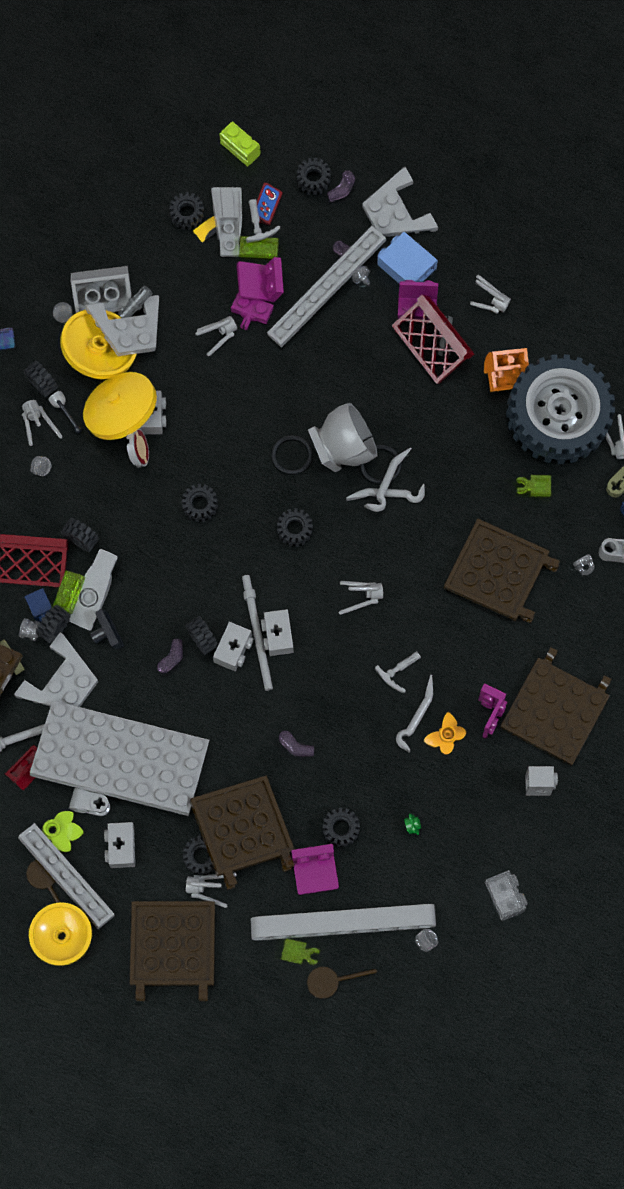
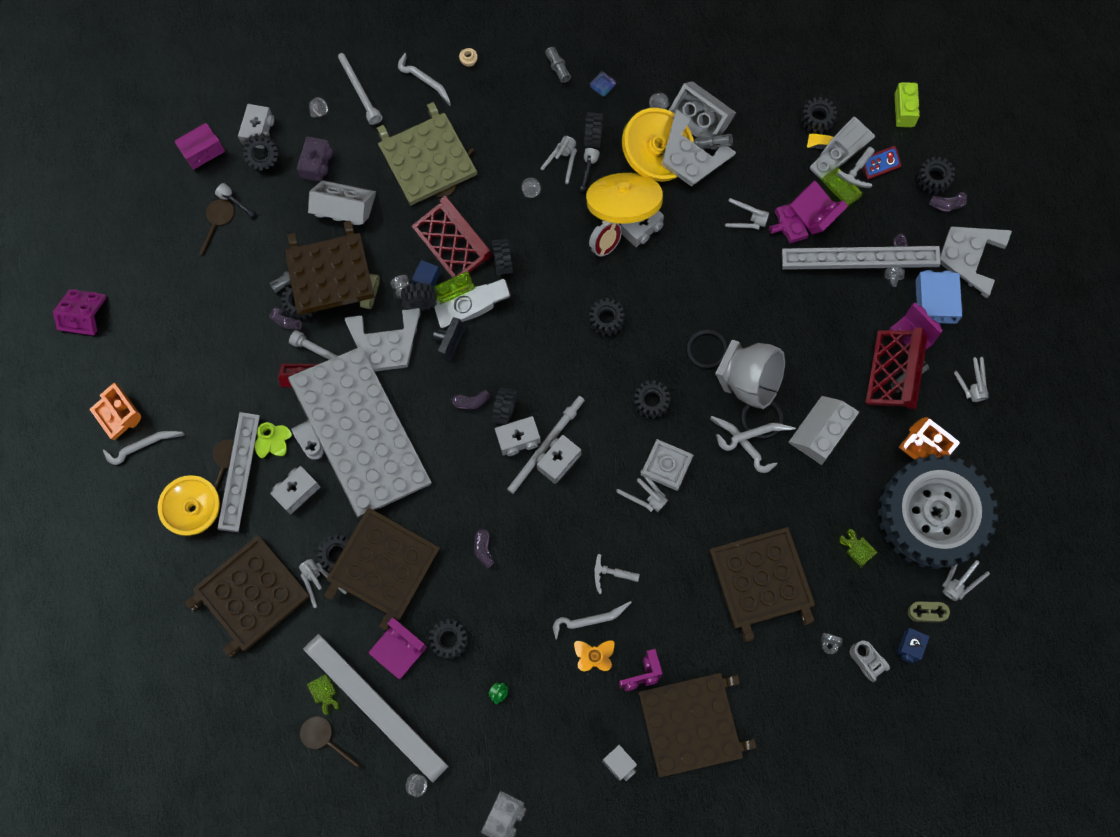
camera: 50 degrees right, 0 degrees up
none -> light grey tile [641,439,693,491]
none -> light grey slope [788,396,859,465]

